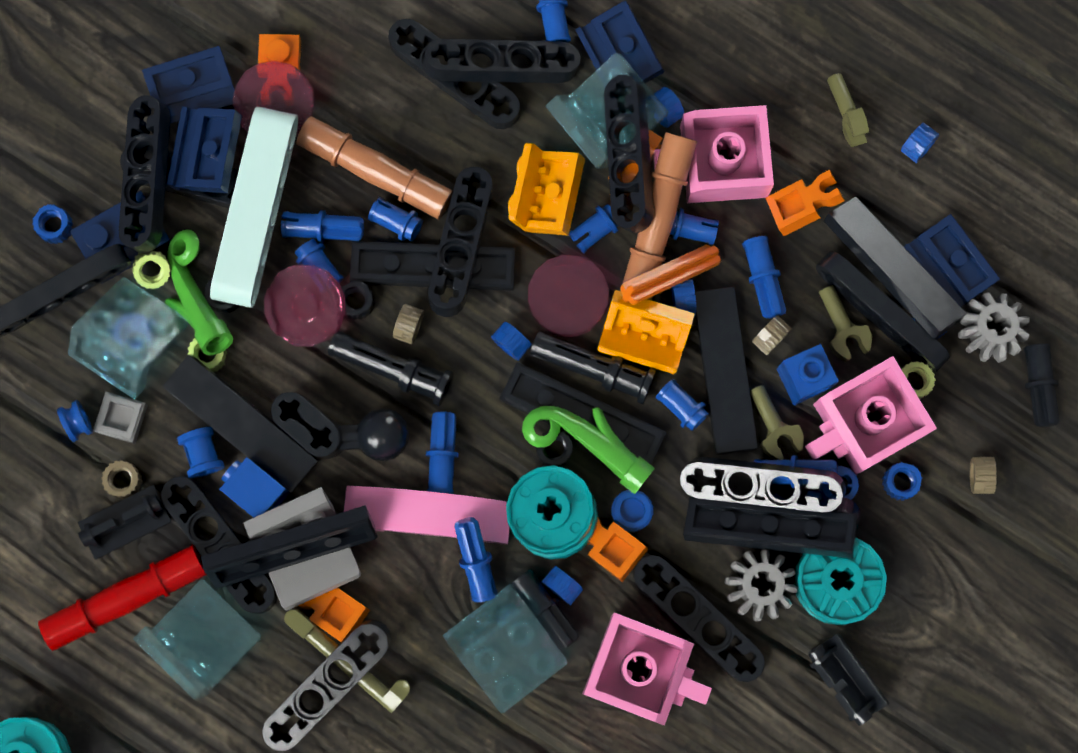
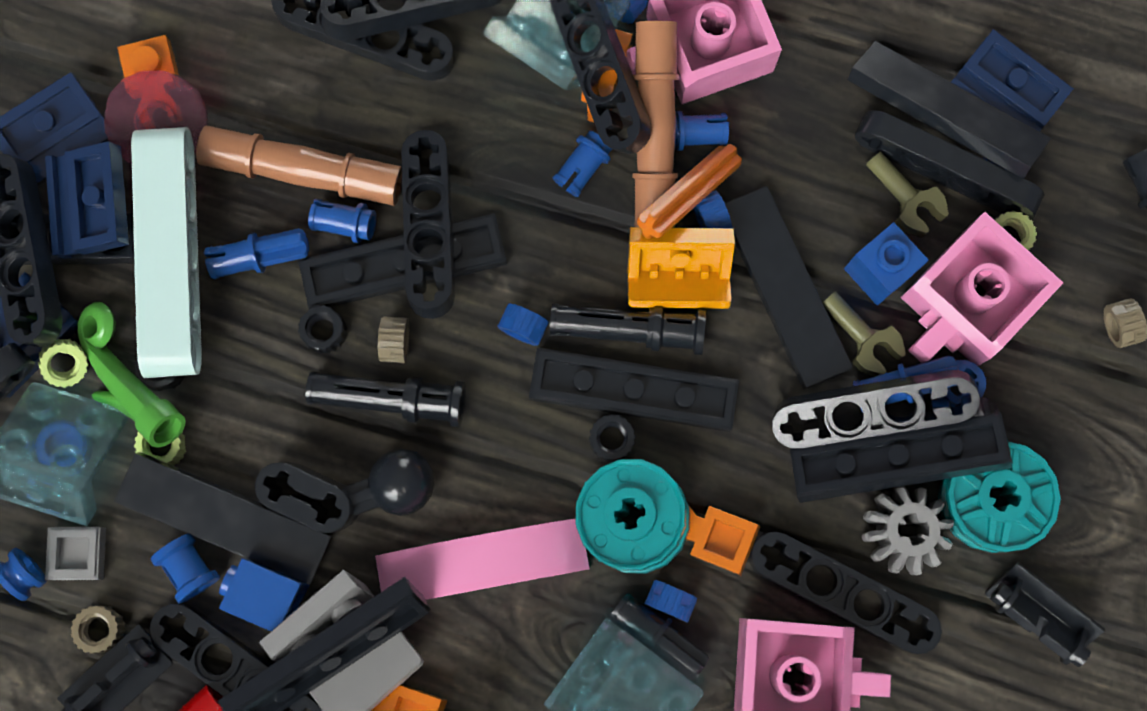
camera: 15 degrees left, 0 degrees up
clear pink tile [264,265,345,347] -> none
blue pin [294,239,344,293] -> none
blue axle [426,411,459,494] -> none
blue axle [454,517,498,602] -> none
light orange bracket [508,143,585,236] -> none
bright green plant [522,406,655,494] -> none
clear pink tile [528,255,609,337] -> none
blue tile [611,490,653,532] -> none
blue pin [655,379,709,431] -> none
blue axle [742,236,786,319] -> none
dark tan axle [753,315,792,355] -> none
orange plate [766,170,845,236] -> none
blue axle [882,462,923,501] -> none
light grey gear [958,293,1030,363] -> none

